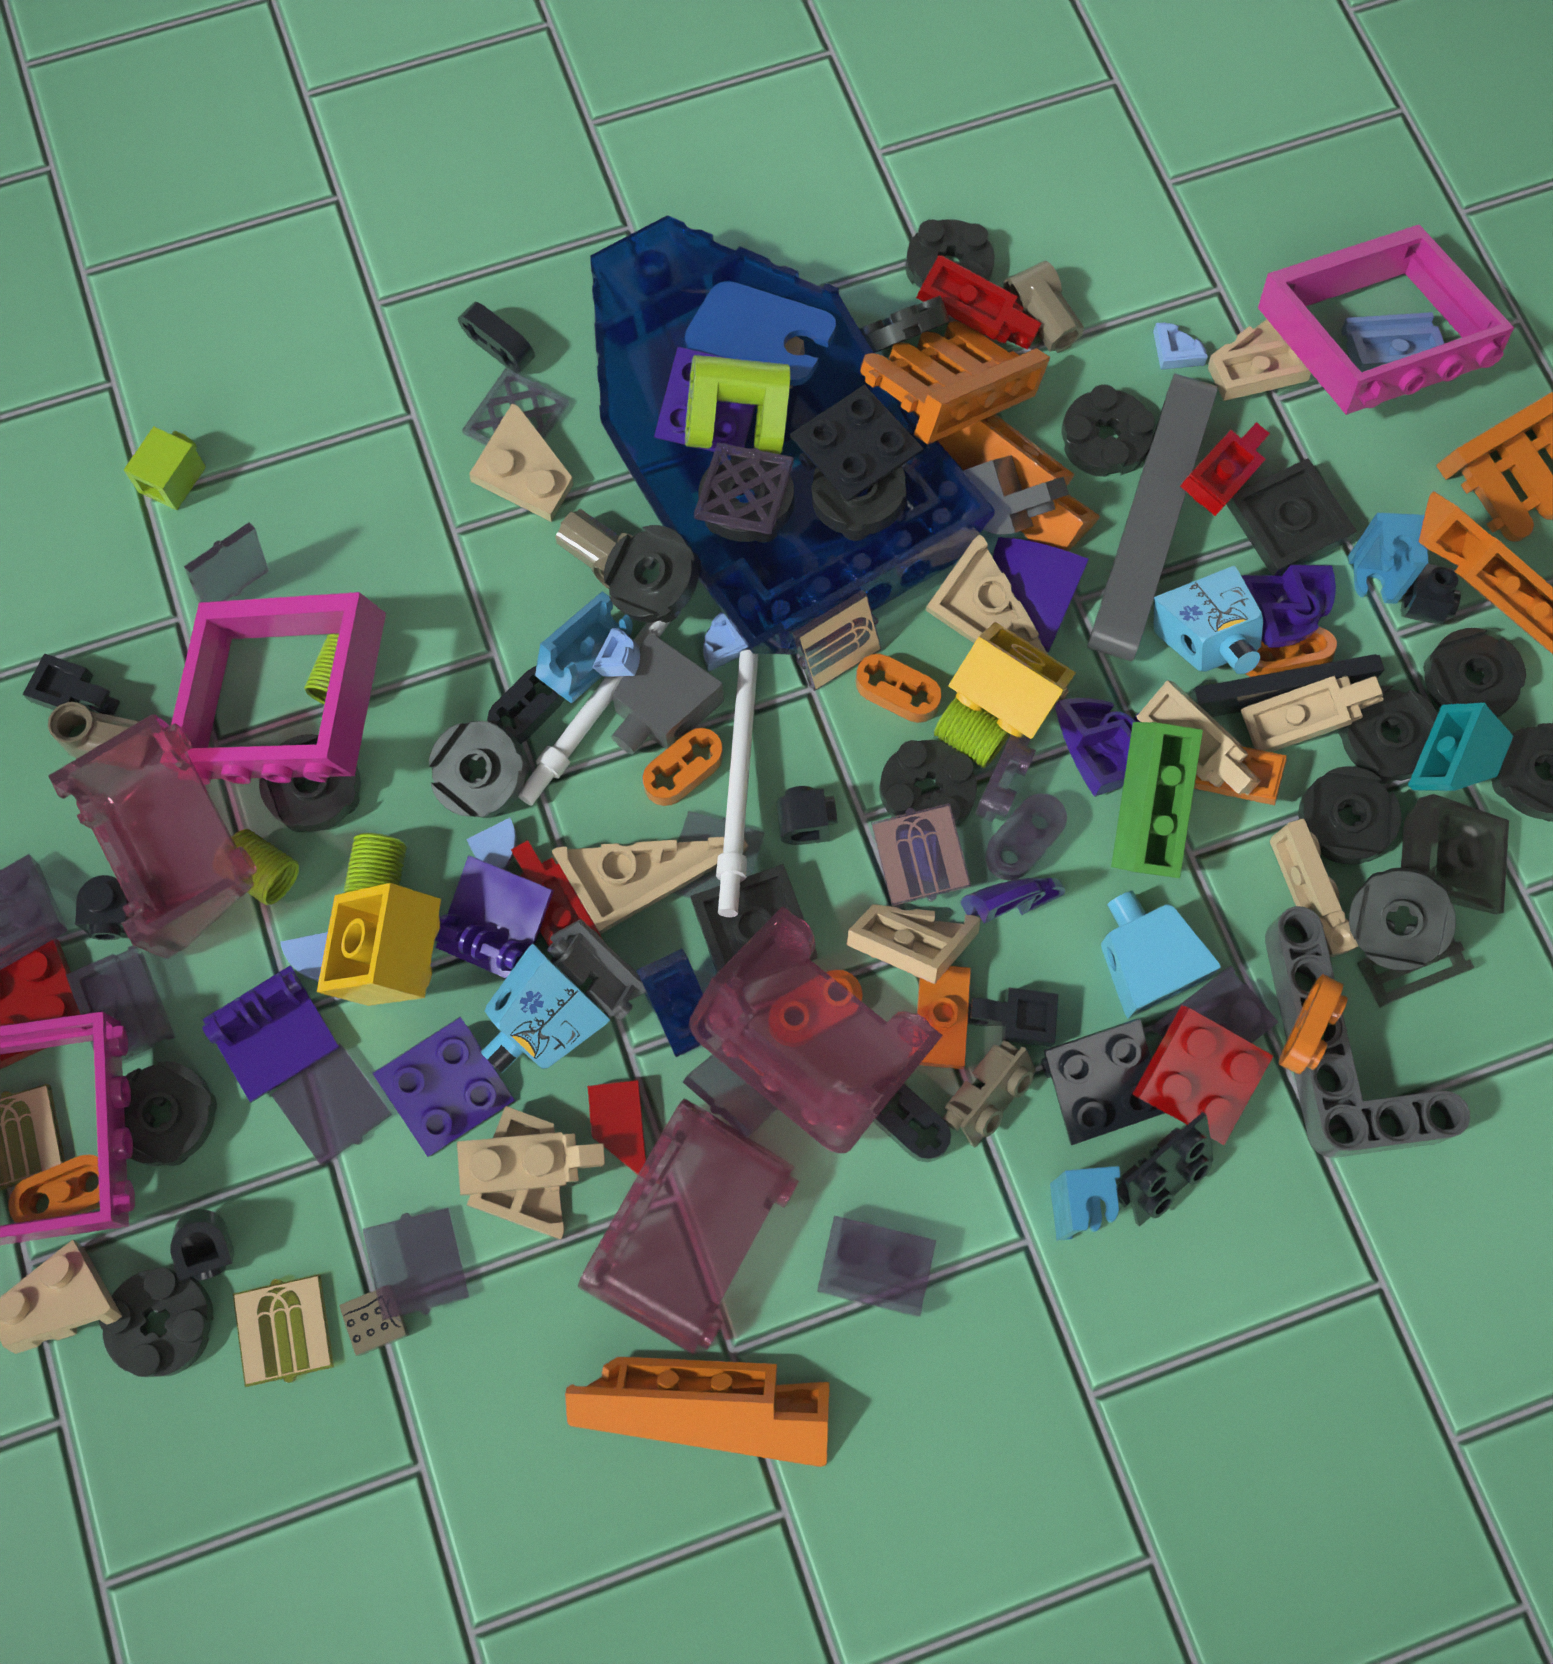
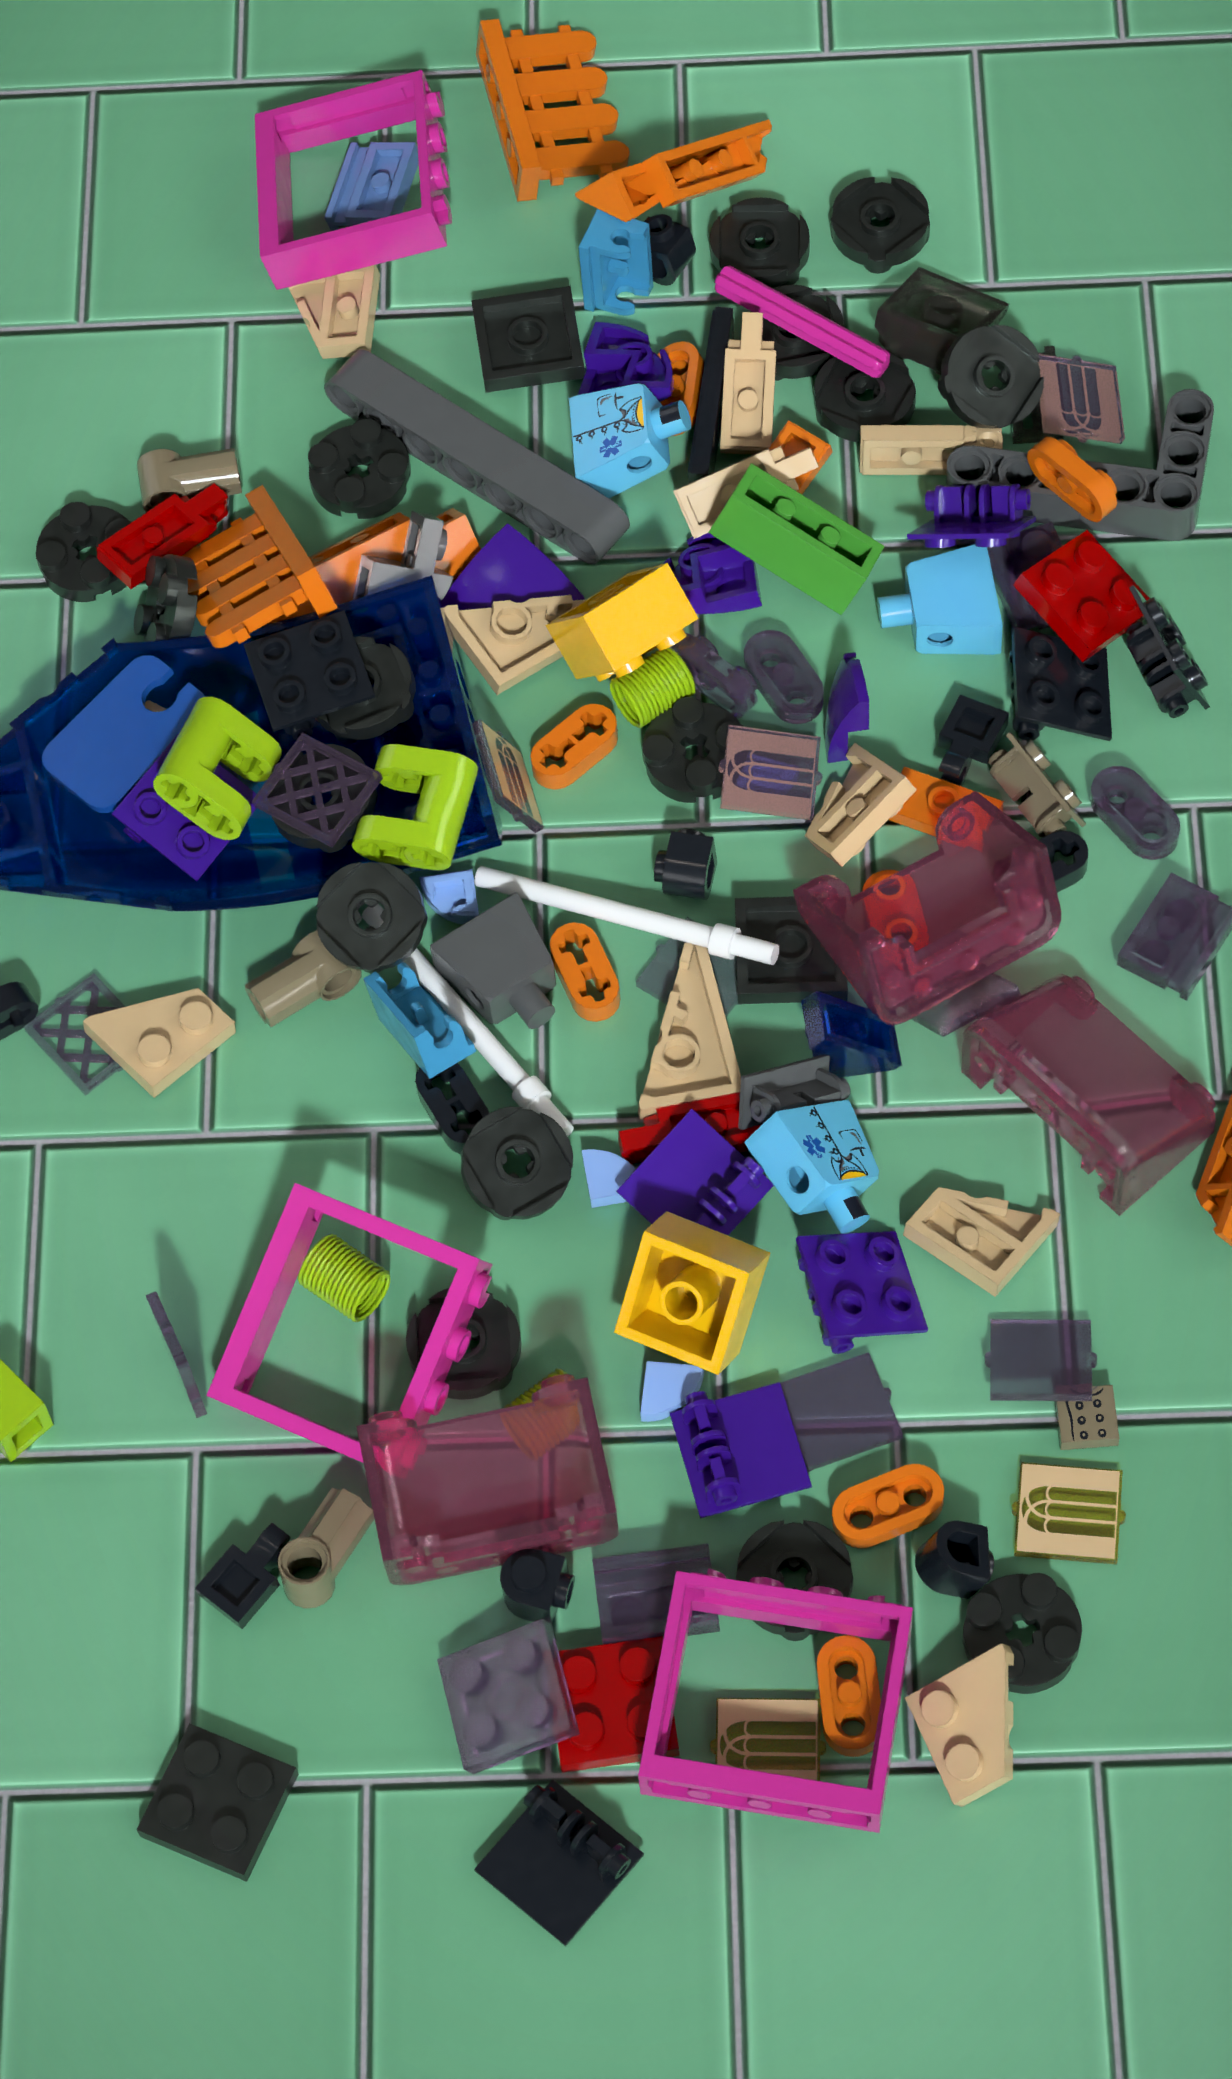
camera: 65 degrees left, 10 degrees down
lime piece [343,833,407,893] -> none
tan hinge [457,1132,605,1196] -> none
red tile [588,1080,648,1178] -> none
light blue tile [593,628,640,677] -> none
dark azure hinge [1050,1166,1120,1241] -> none
light blue tile [1153,323,1208,370] -> none
red hinge [1180,422,1270,516] -> none
teal slope [1408,703,1513,791] -> none
none -> lime connector [352,744,478,870]
none -> dark pink axle [715,266,890,378]
none -> orange plate [832,1464,944,1548]
none -> dark purple hinge [907,484,1036,548]
none -> piece [1037,354,1125,444]
none -> plate [1090,766,1180,860]

